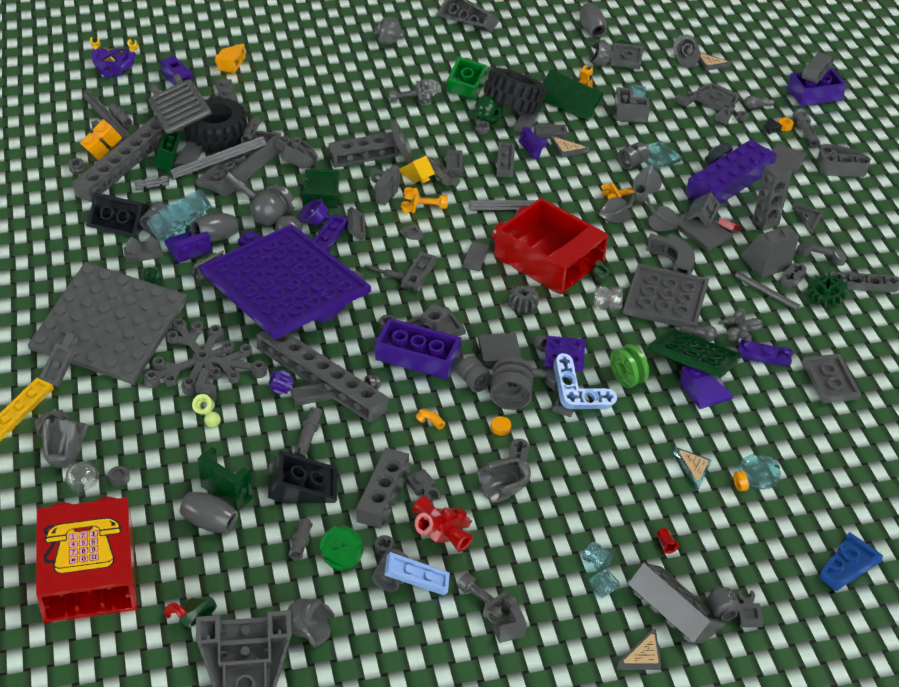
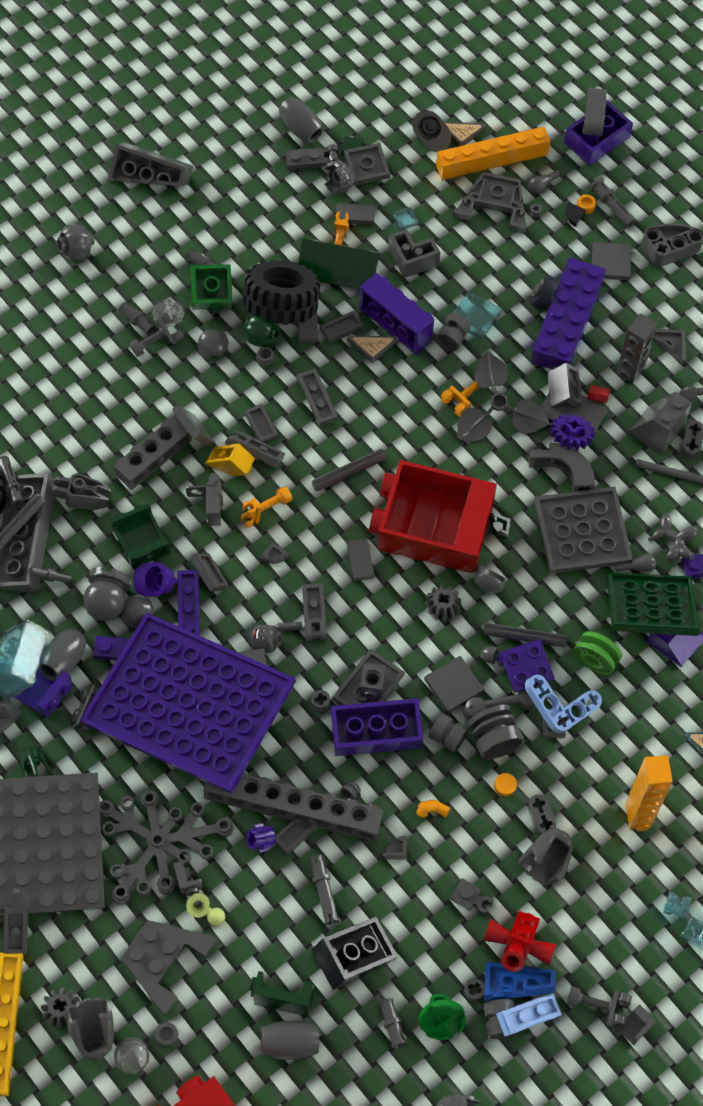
camera: 25 degrees left, 20 degrees up
dark grey brick [356,447,412,529] -> none
dark purple tile [519,127,547,159] -> none
clear wheel [594,286,623,311] -> none
none -> dark grey pin [119,301,156,335]
none -> dark grey wing [121,920,217,1016]
none -> dark grey hair [197,329,229,359]
none -> dark grey head [248,625,282,653]
none -> dark grey plate [285,144,339,170]
none -> dark grey tile [336,203,375,225]
none -> dark purple brick [359,273,434,355]
none -> dark grey tile [384,836,407,860]
none -> light orange brick [436,126,551,180]
none -> dark grey hair [474,565,506,594]
none -> dark grey axle [483,623,568,647]
none -> blue wing [484,962,555,1002]
none -> dark purple gear [550,413,595,451]
none -> light orange brick [625,755,673,831]

